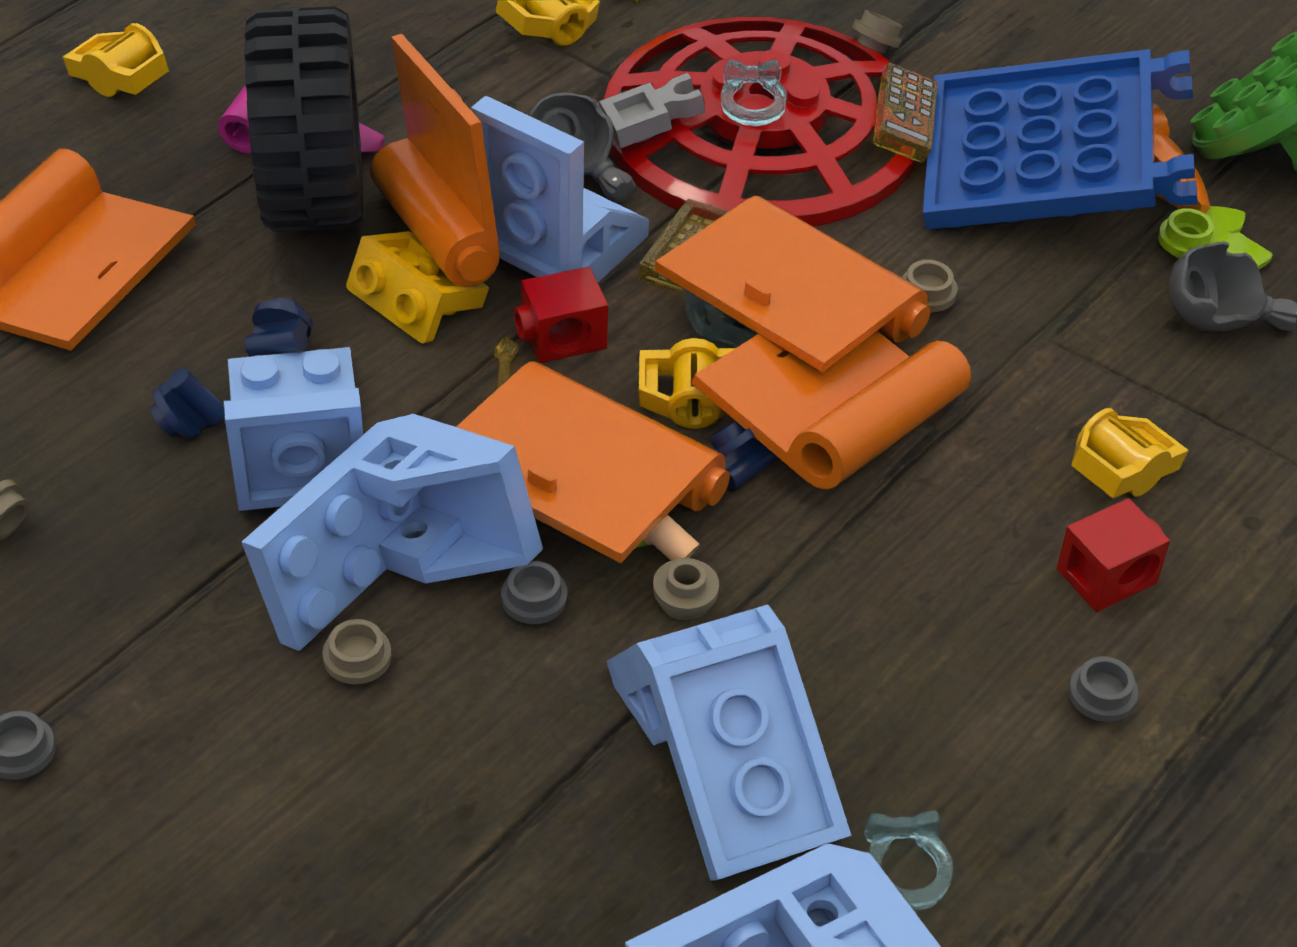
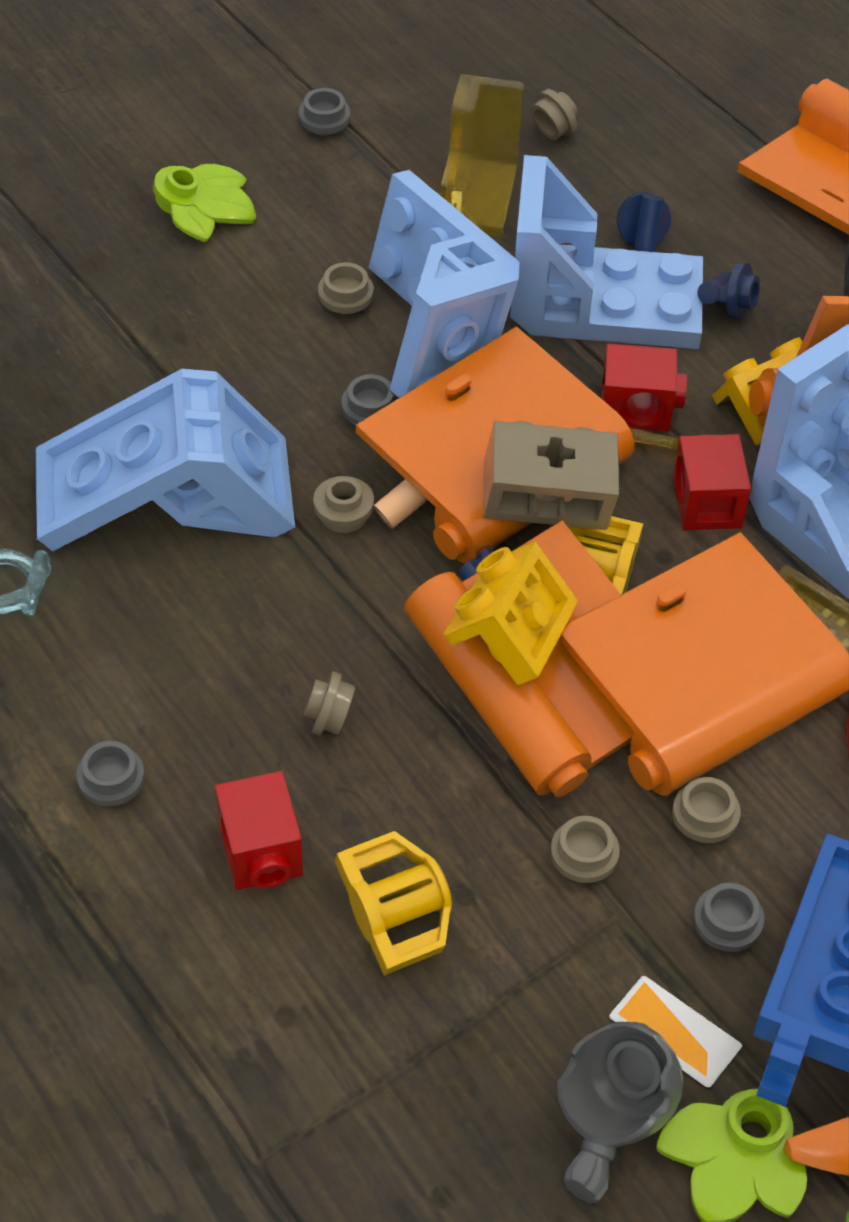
camera: 105 degrees right, 5 degrees up
none -> lime plate [153,164,256,242]
none -> dark tan plate [302,671,355,736]
none -> clear yellow panel [440,74,524,236]
none -> yellow bracket [443,541,578,686]
none -> dark tan brick [483,421,619,530]
none -> dark tan plate [550,816,620,883]
none -> red brick [601,344,687,431]
none -> sticker [609,976,742,1088]
none -> dark grey plate [693,883,765,952]

